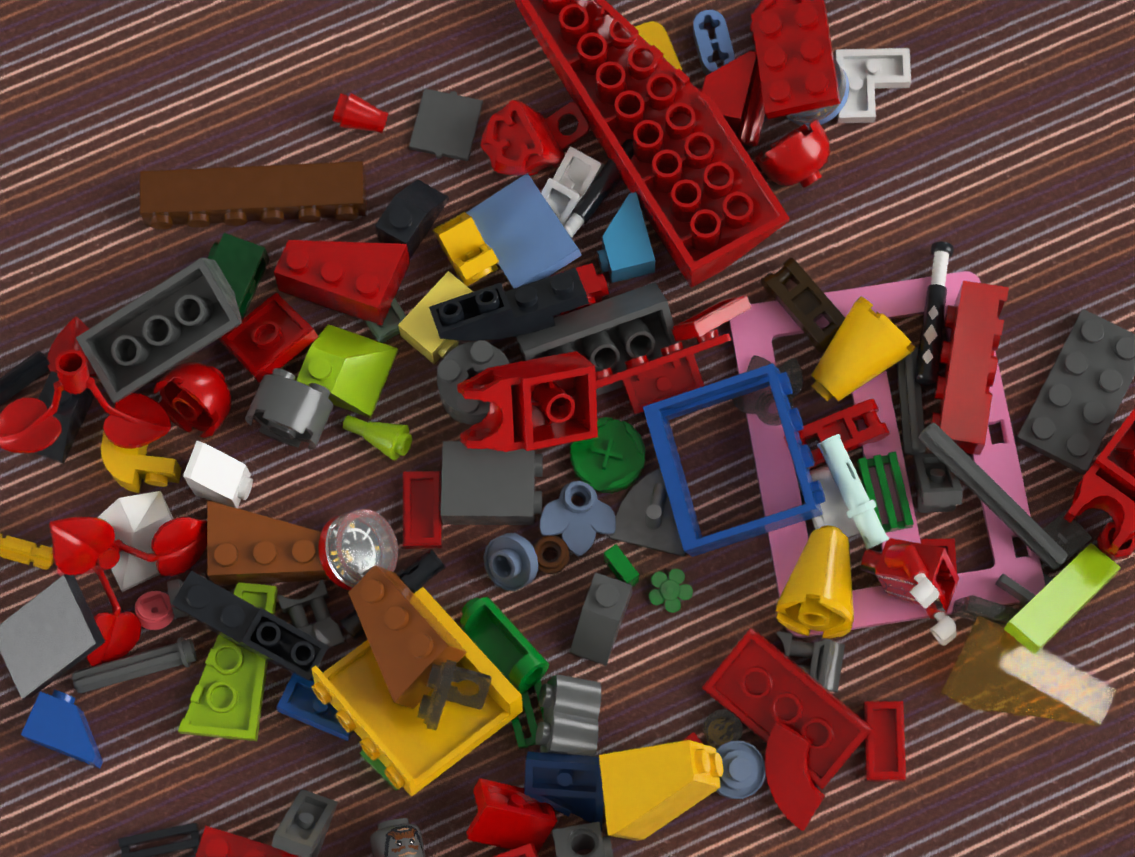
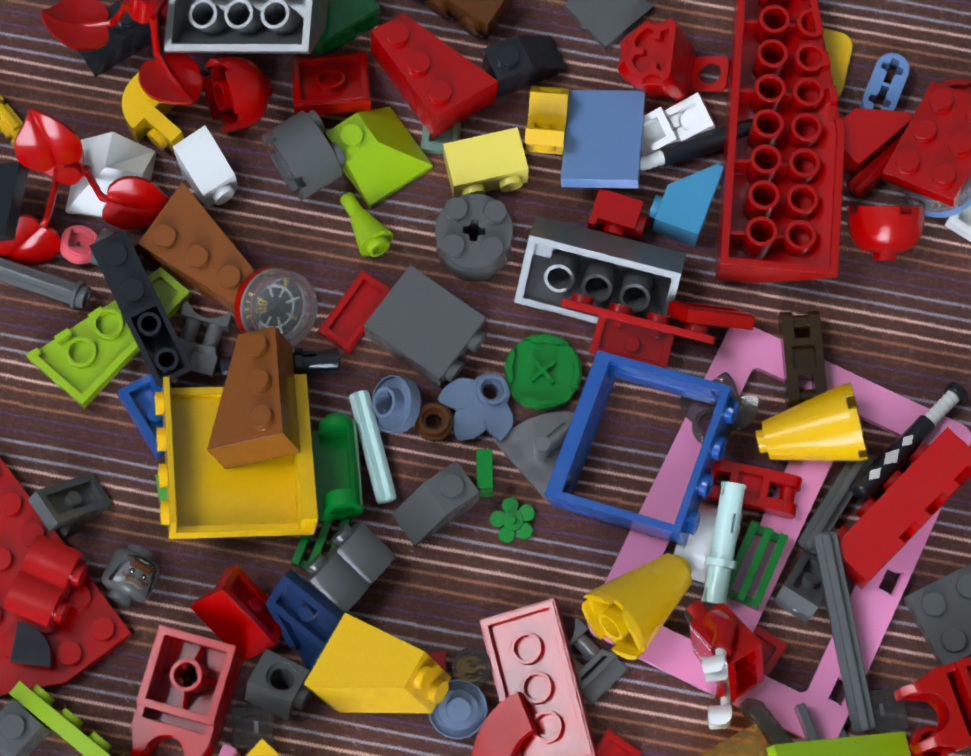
camera: 30 degrees right, 0 degrees up
clear smoke bracket [417,659,492,731] -> none
black slope [429,268,589,341] -> none
red brick [457,351,598,452] -> none
none -> light aqua axle [349,390,397,504]

